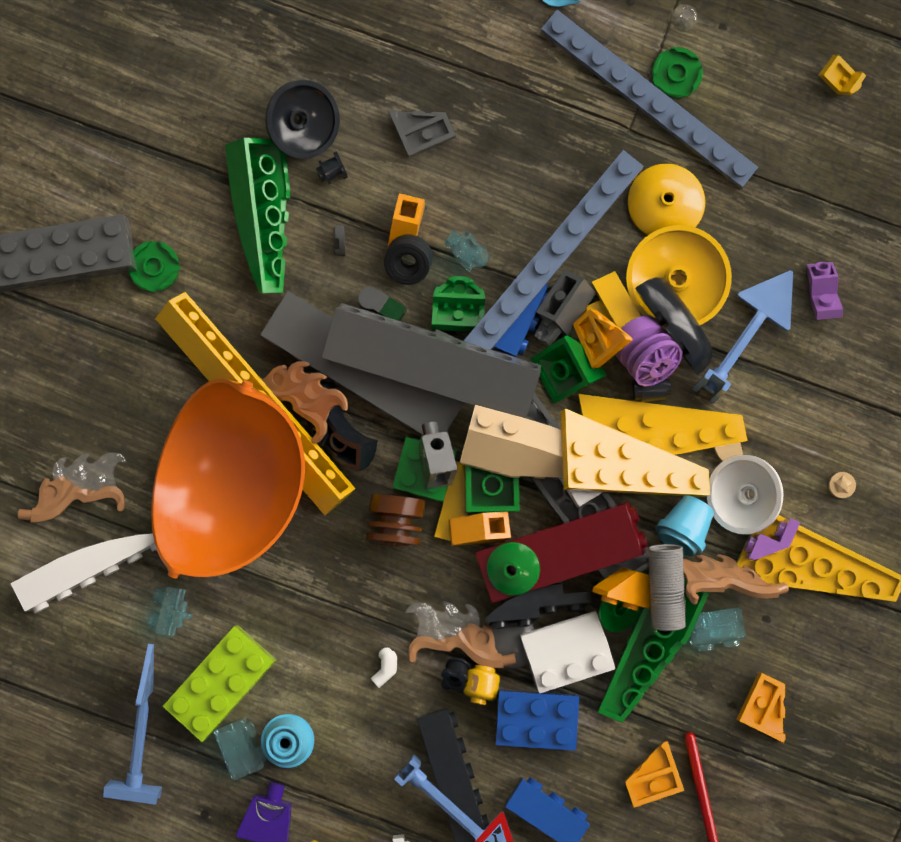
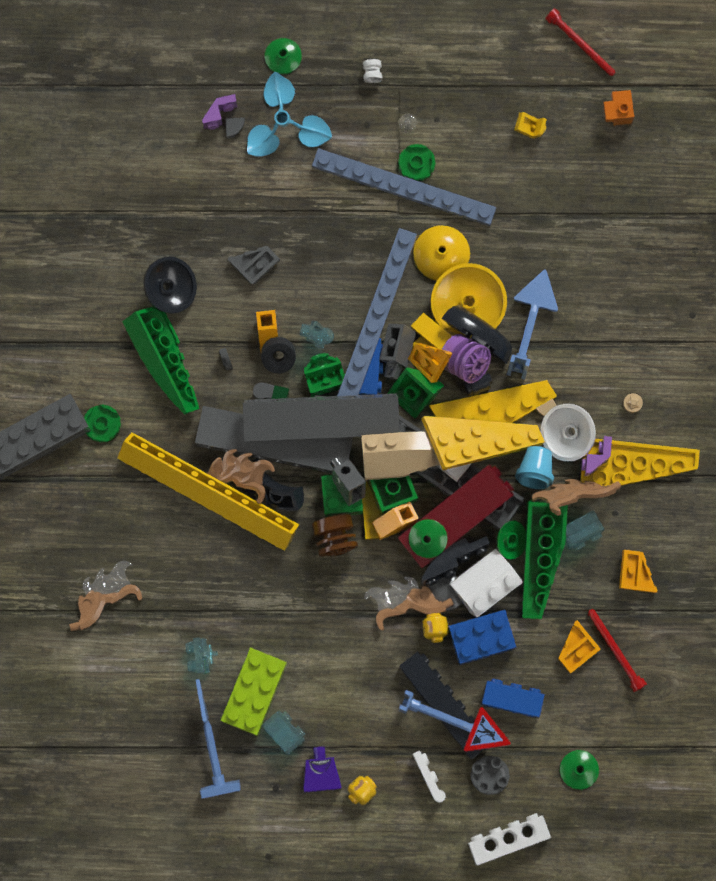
camera: 20 degrees left, 5 degrees down
white slope [10,533,157,613] -> none
orange windscreen [151,379,305,578] -> none
medium azure piece [261,714,314,768] -> none
black brick [316,151,348,185] -> none
white arm [371,647,397,688] -> none
black brick [441,657,471,693] -> none
light orange slope [592,567,651,611] -> none
light grey piece [648,544,686,631] -> none
medium lavender slope [807,262,843,320] -> none

